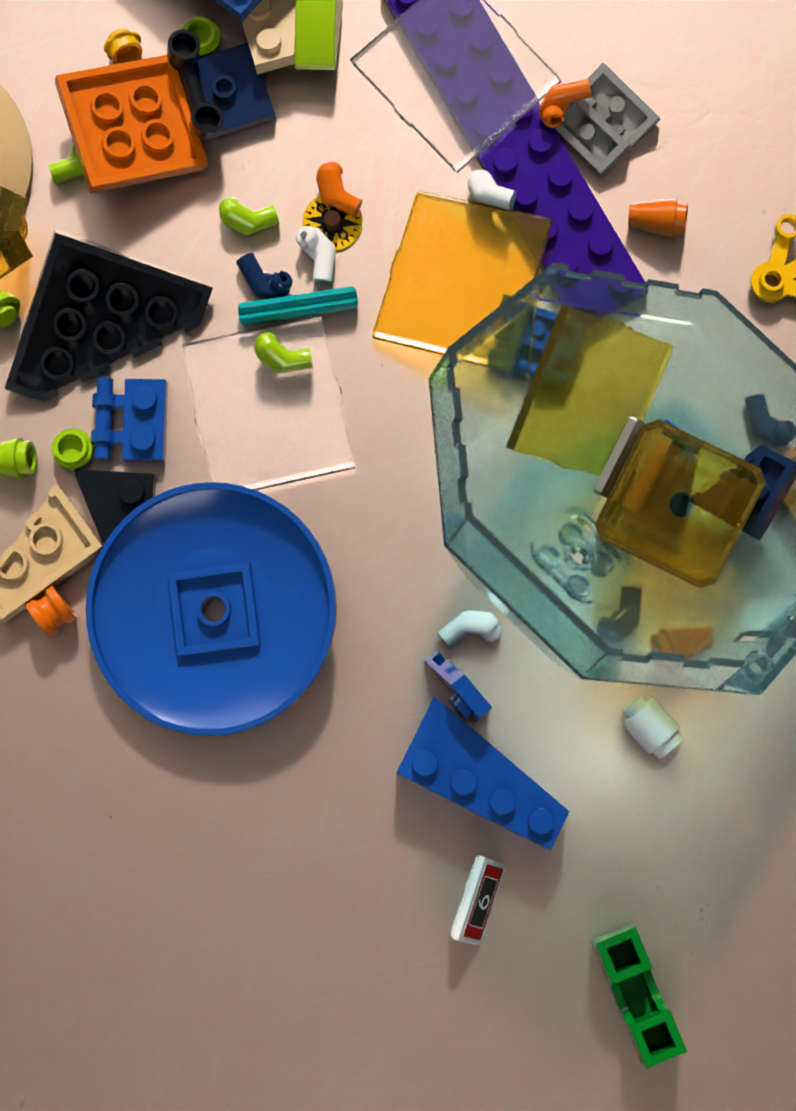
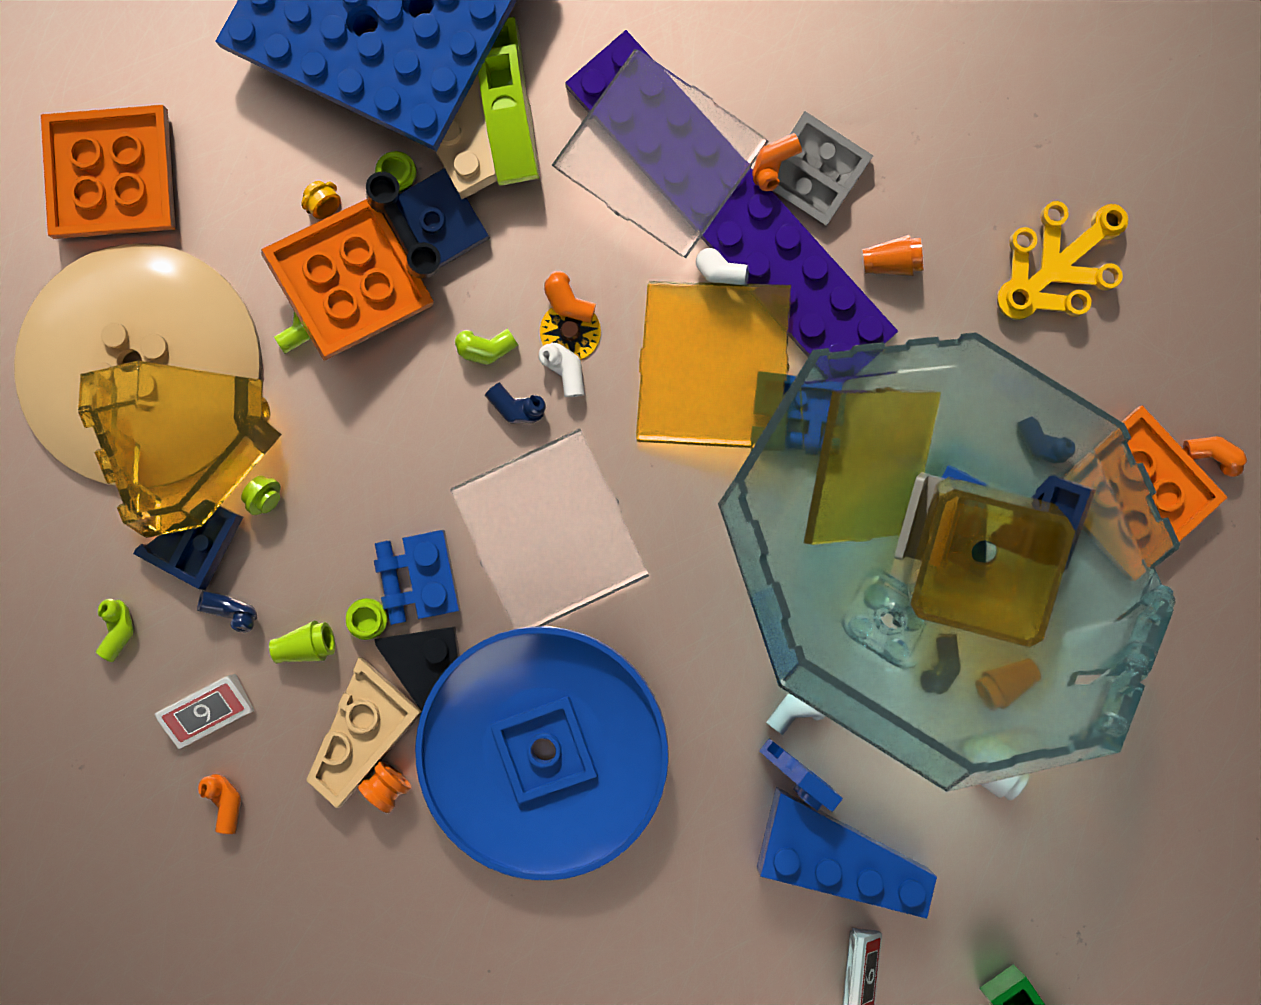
camera: 10 degrees left, 5 degrees up
black slope [5,229,213,402] -> none
teal axle [238,286,358,325] -> none
lime arm [254,332,313,373] -> none

